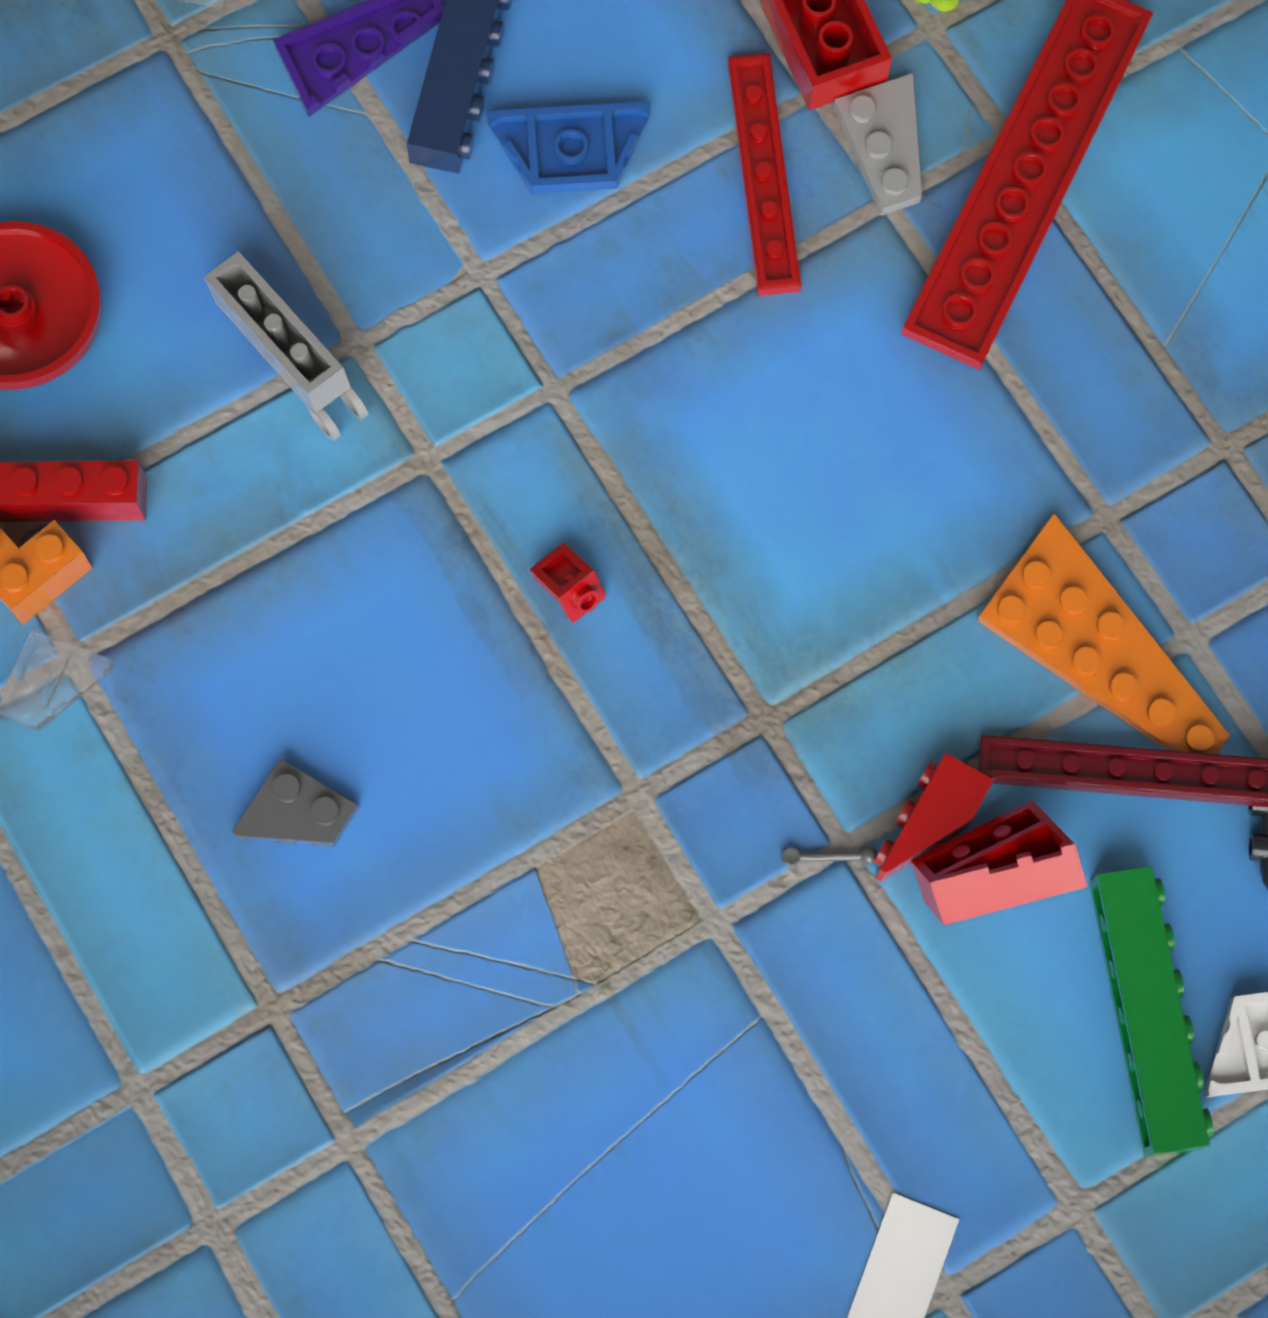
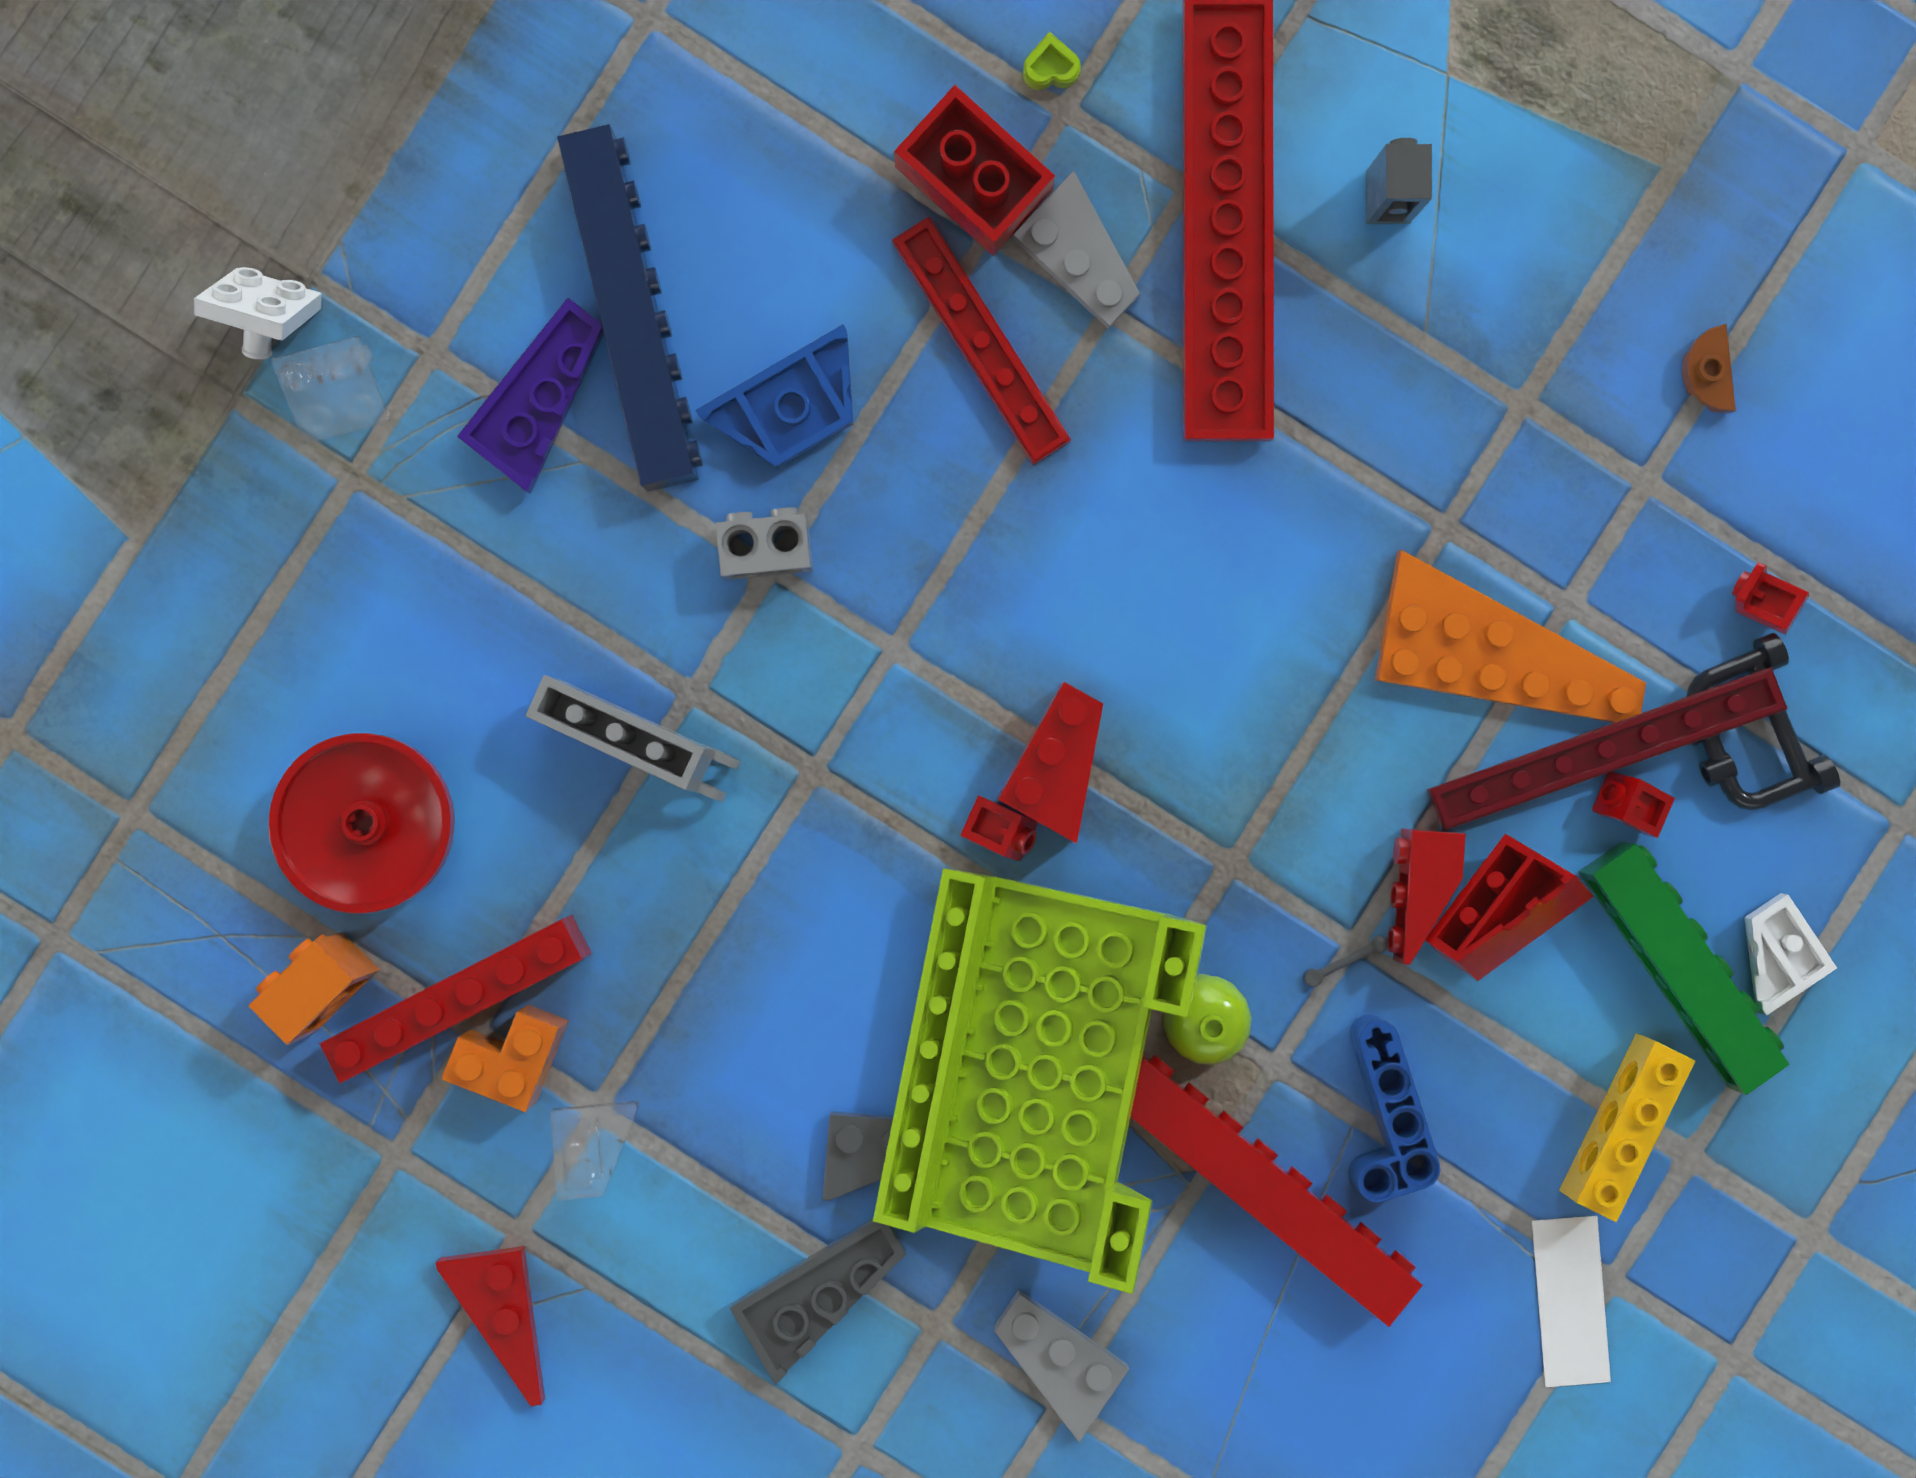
camera: 25 degrees left, 15 degrees up
none -> light grey brick [715,507,813,580]
none -> dark grey wing [730,1219,906,1385]
none -> lime slope [873,868,1207,1294]
none -> light grey wing [994,1290,1129,1443]
none -> red wedge [997,682,1103,844]
none -> red brick [1131,1054,1423,1327]
none -> lime cylinder [1162,974,1252,1065]
none -> blue beam [1348,1014,1441,1203]
none -> dark grey brick [1366,138,1432,224]
none -> yellow brick [1559,1033,1696,1223]
none -> red bracket [1592,772,1675,838]

